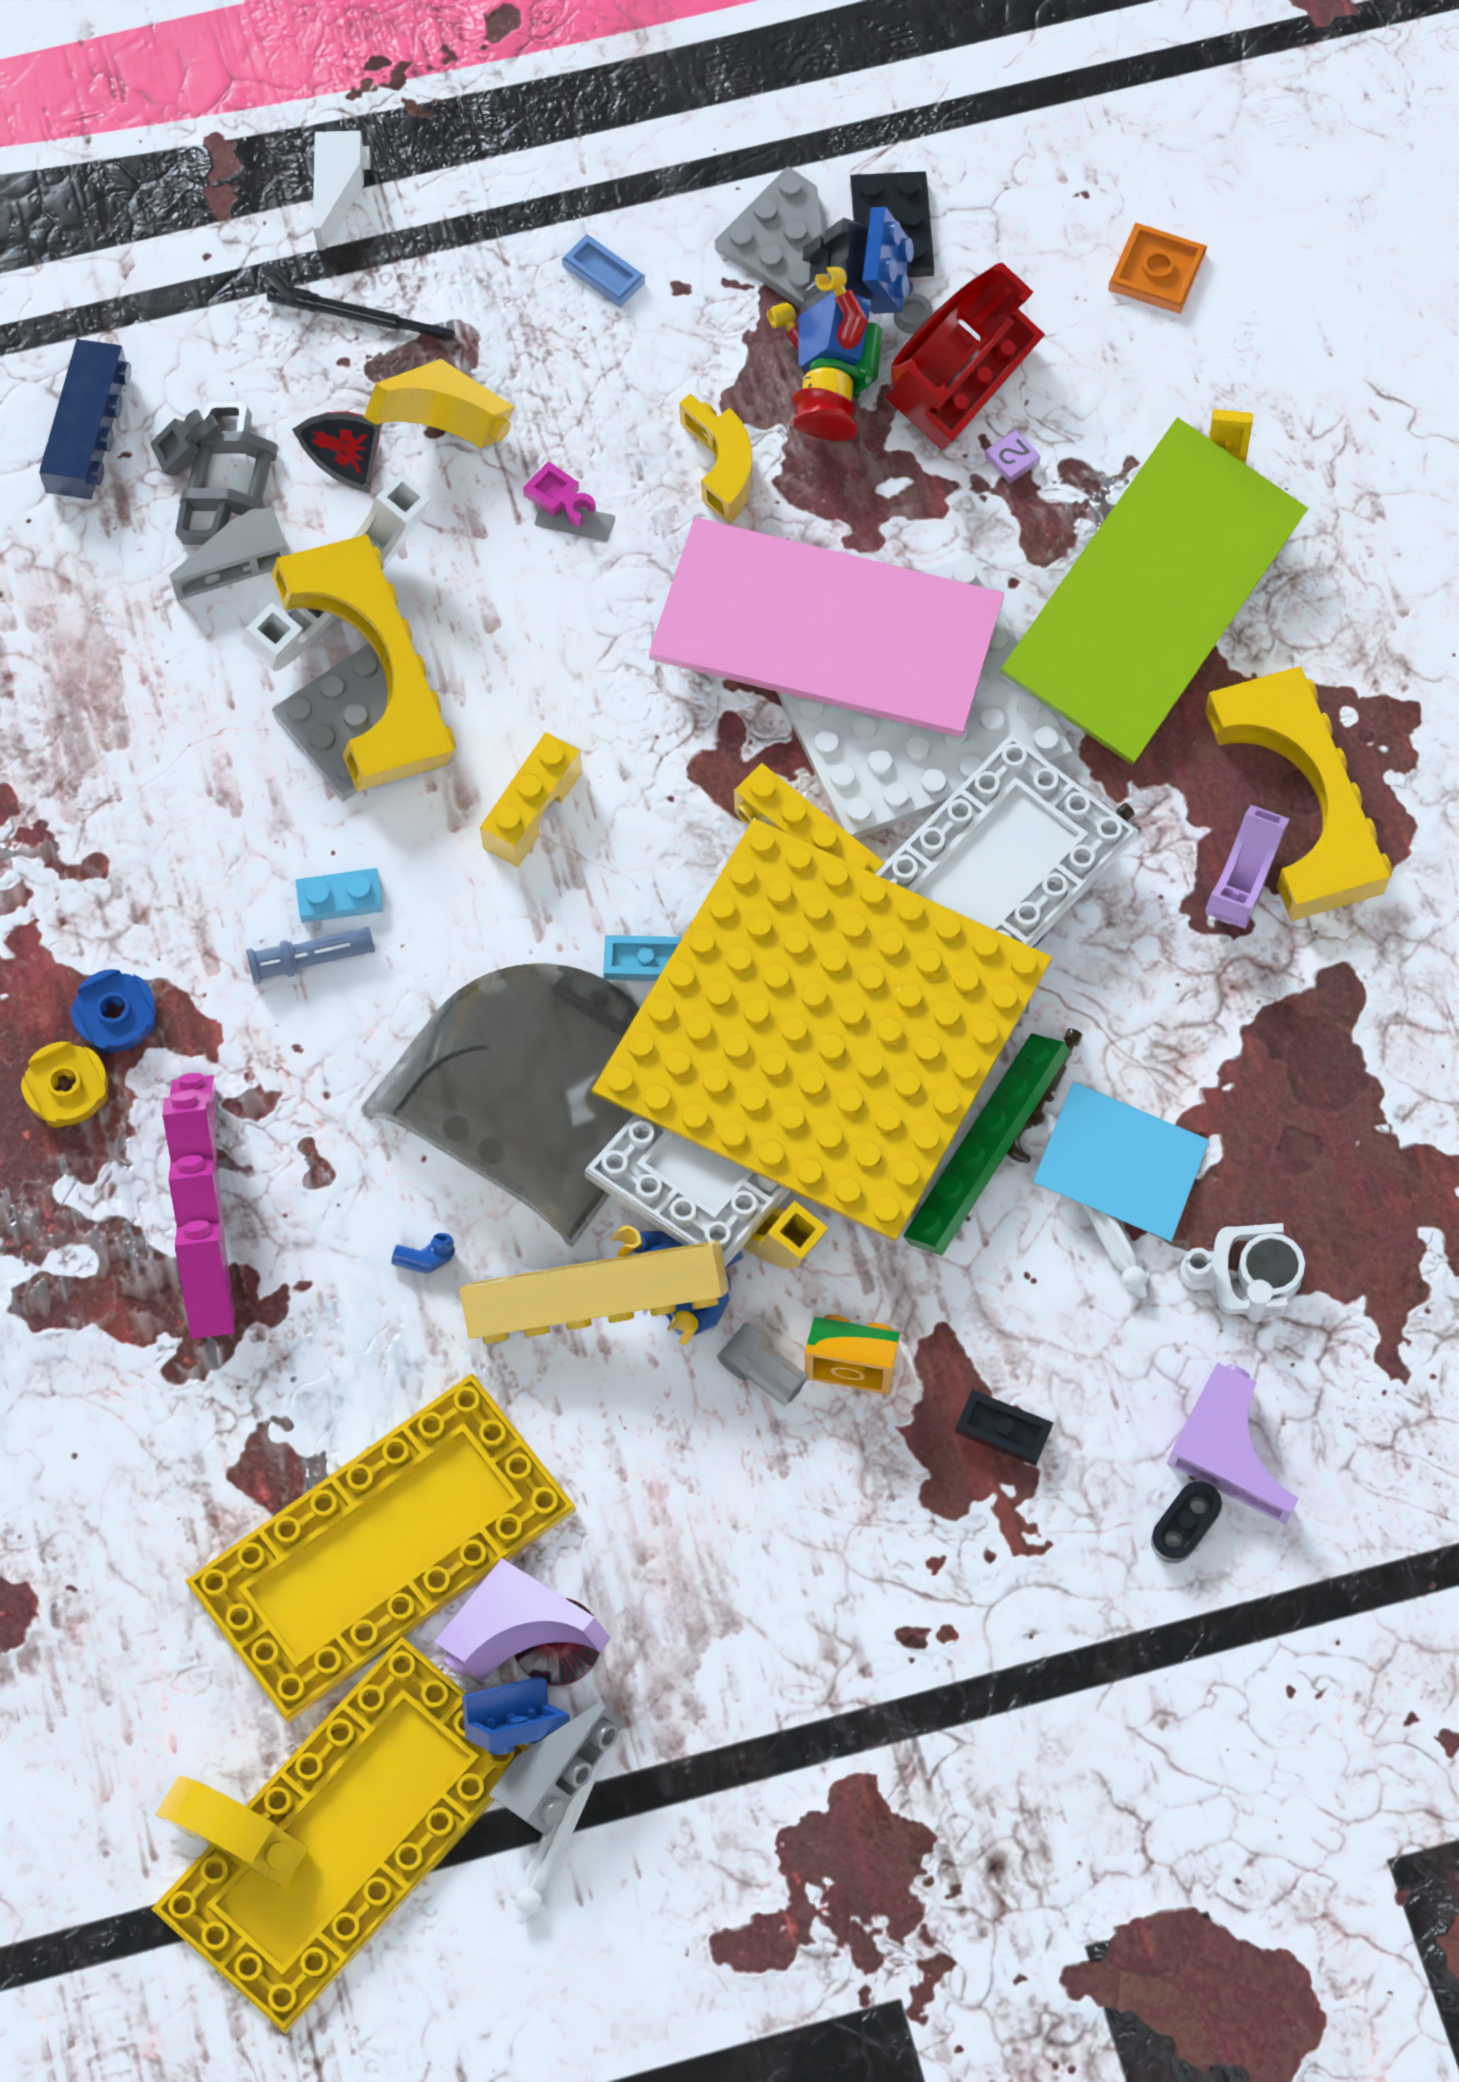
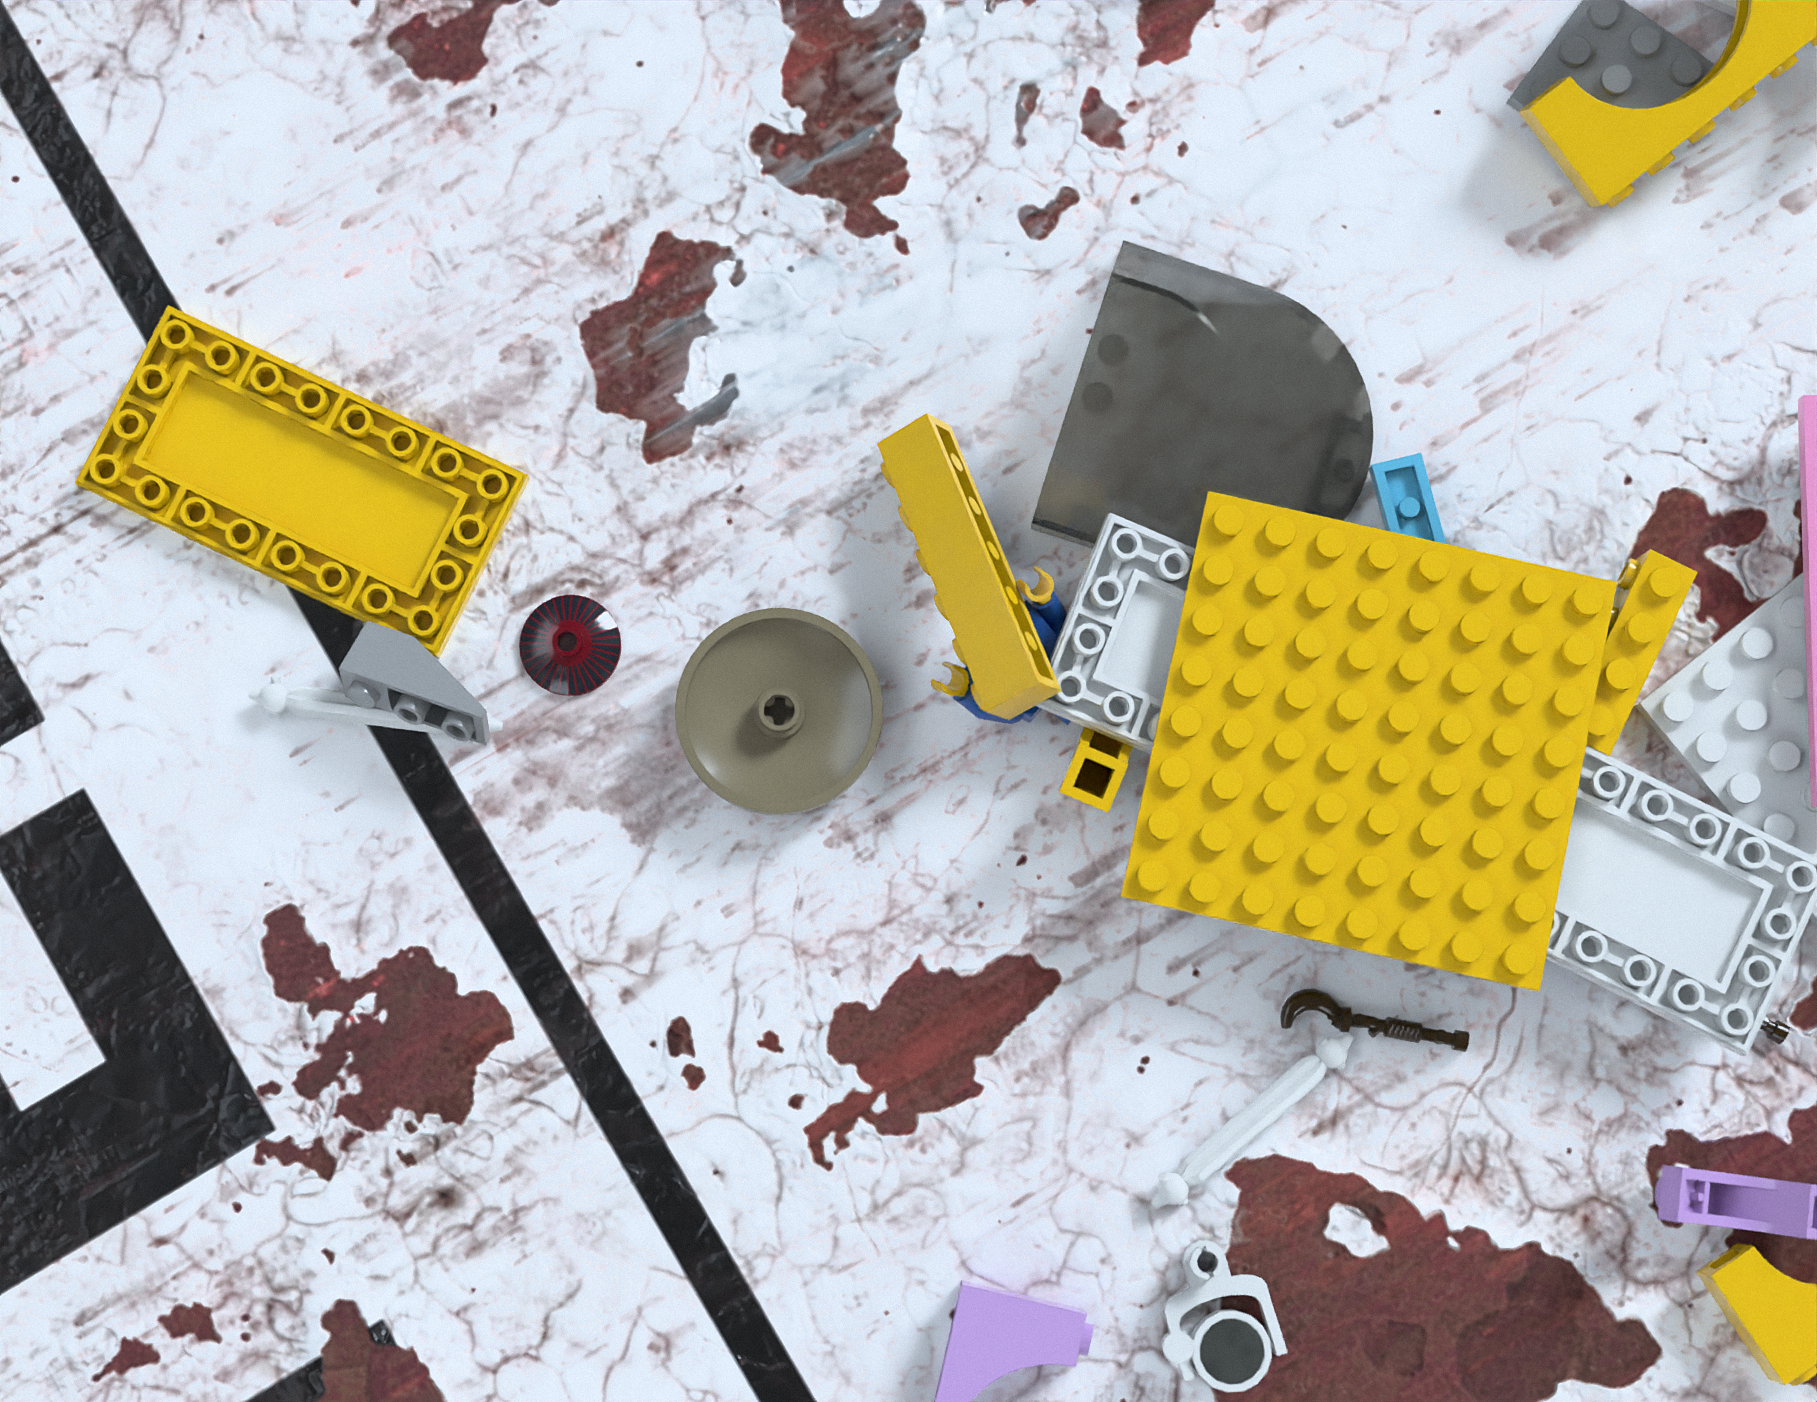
camera: 75 degrees right, 15 degrees up
yellow arch [155,1775,309,1888] -> none
dark pink arch [162,1073,236,1339] -> none
yellow tile [185,1373,576,1723] -> none
sand blue pin [246,926,375,985] -> none
medium azure plate [295,868,383,923] -> none
blue arm [391,1233,455,1274] -> none
lavender arch [434,1558,611,1682] -> none
blue bracket [462,1677,570,1755] -> none
yellow arch [480,732,582,867] -> none
light grey piece [717,1322,808,1407] -> none
light orange slope [804,1314,900,1395] -> none
green plate [903,1033,1071,1256] -> none
black plate [955,1389,1053,1466] -> none
medium azure sticker [1033,1081,1209,1242] -> none
black plate [1151,1481,1222,1563] -> none
none -> dark tan dish [675,608,883,816]

